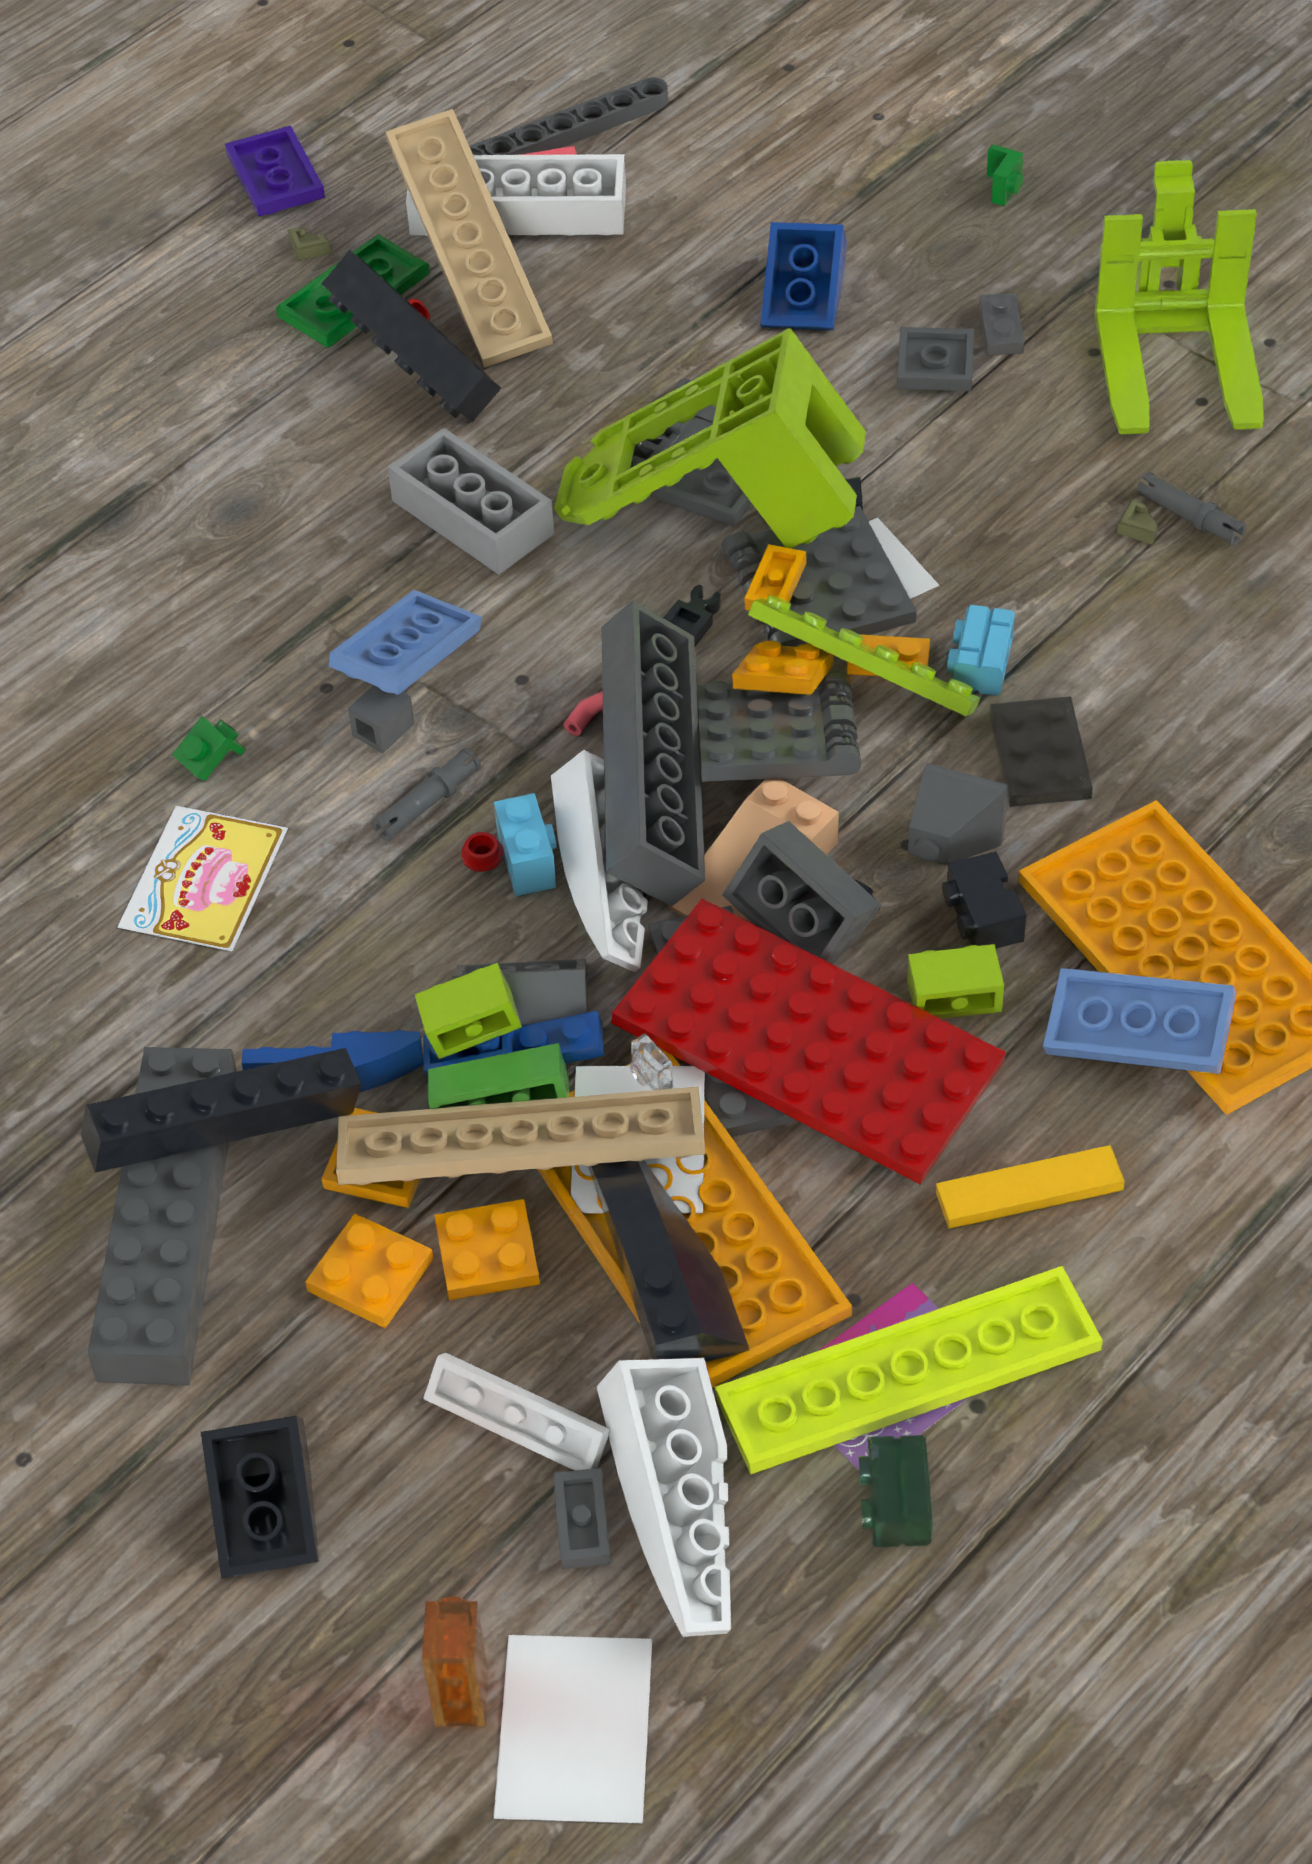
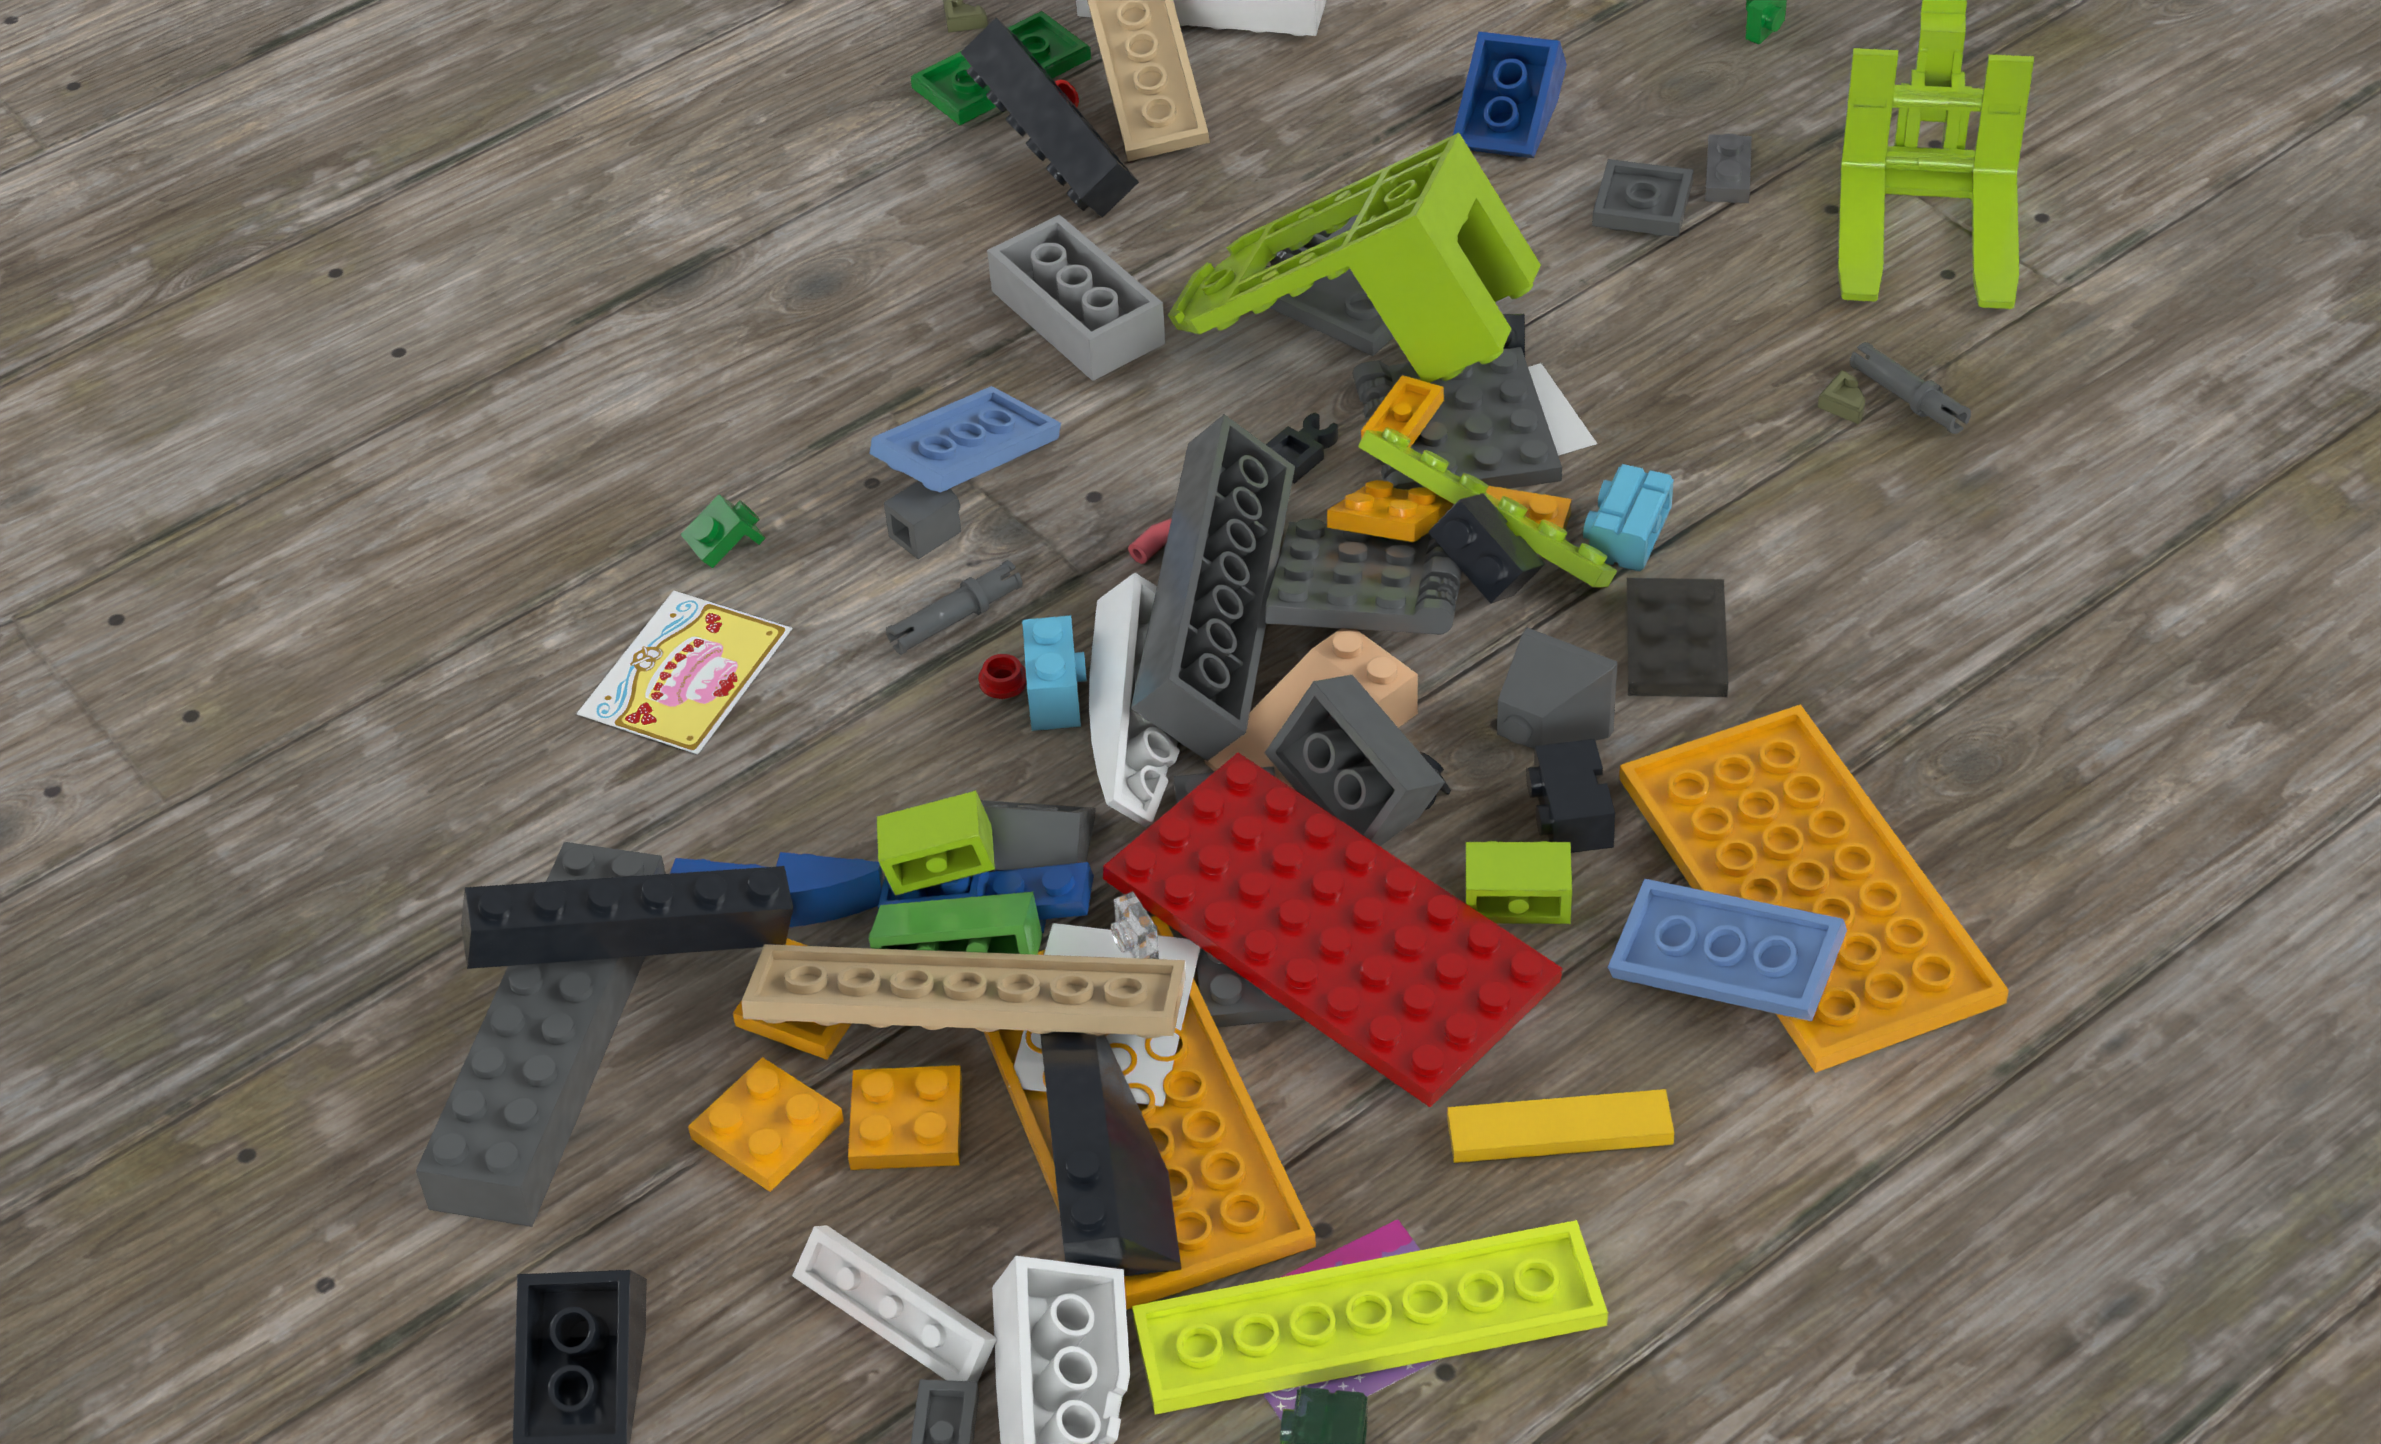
camera: 10 degrees right, 5 degrees down
none -> black brick [1428,493,1545,604]

